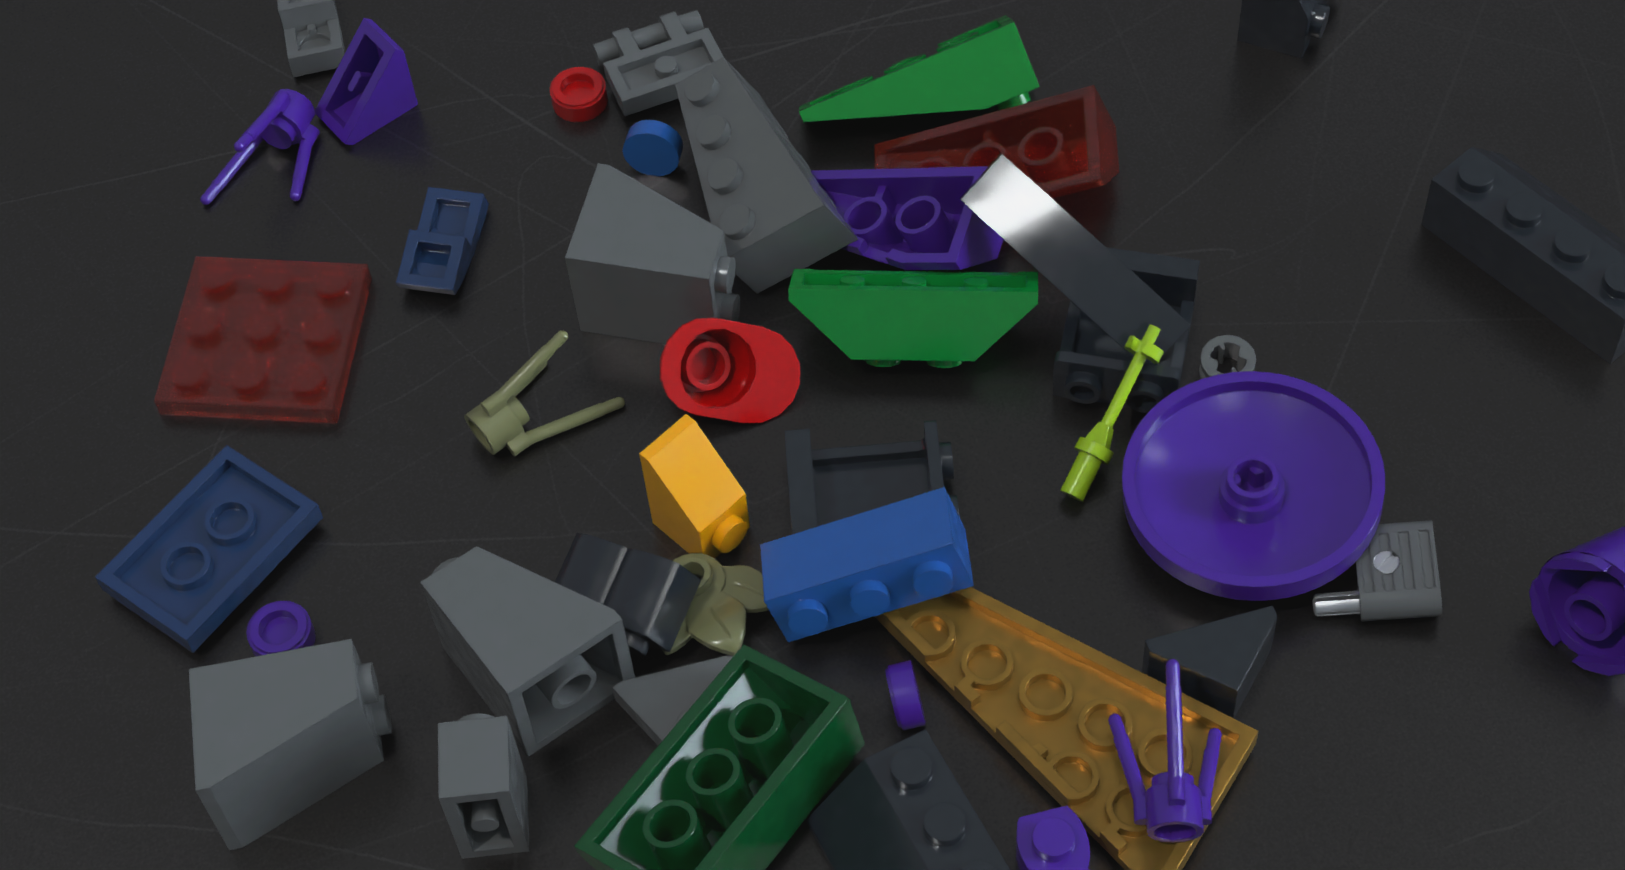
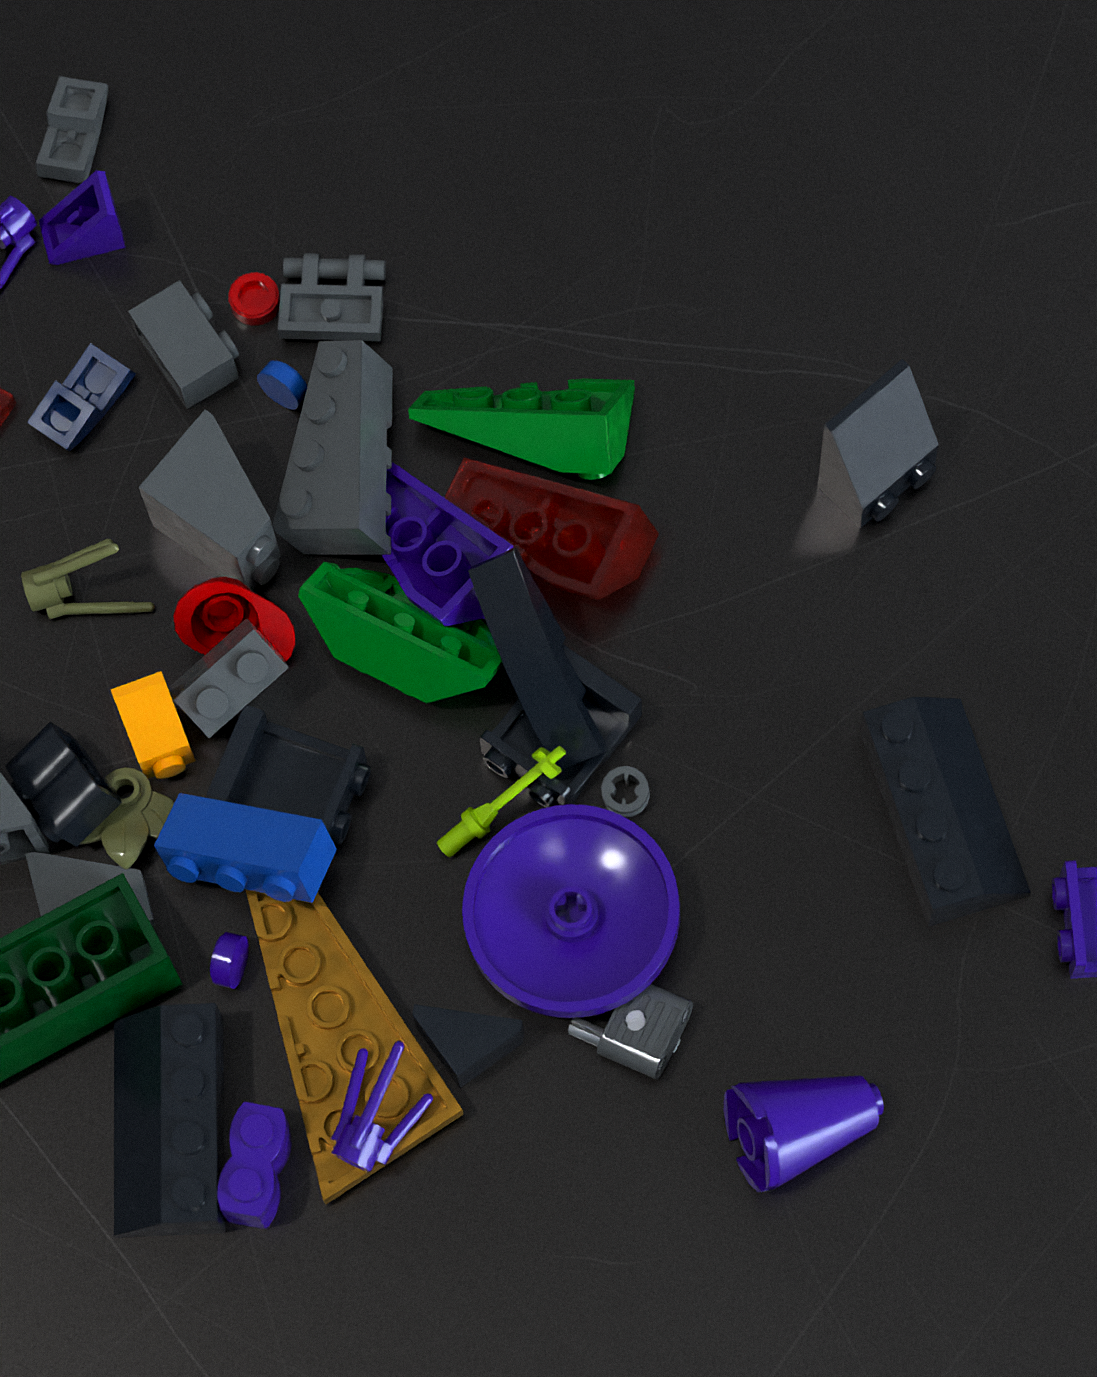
camera: 25 degrees right, 15 degrees up
none -> dark grey brick [128,280,240,409]
none -> dark grey brick [168,618,289,738]

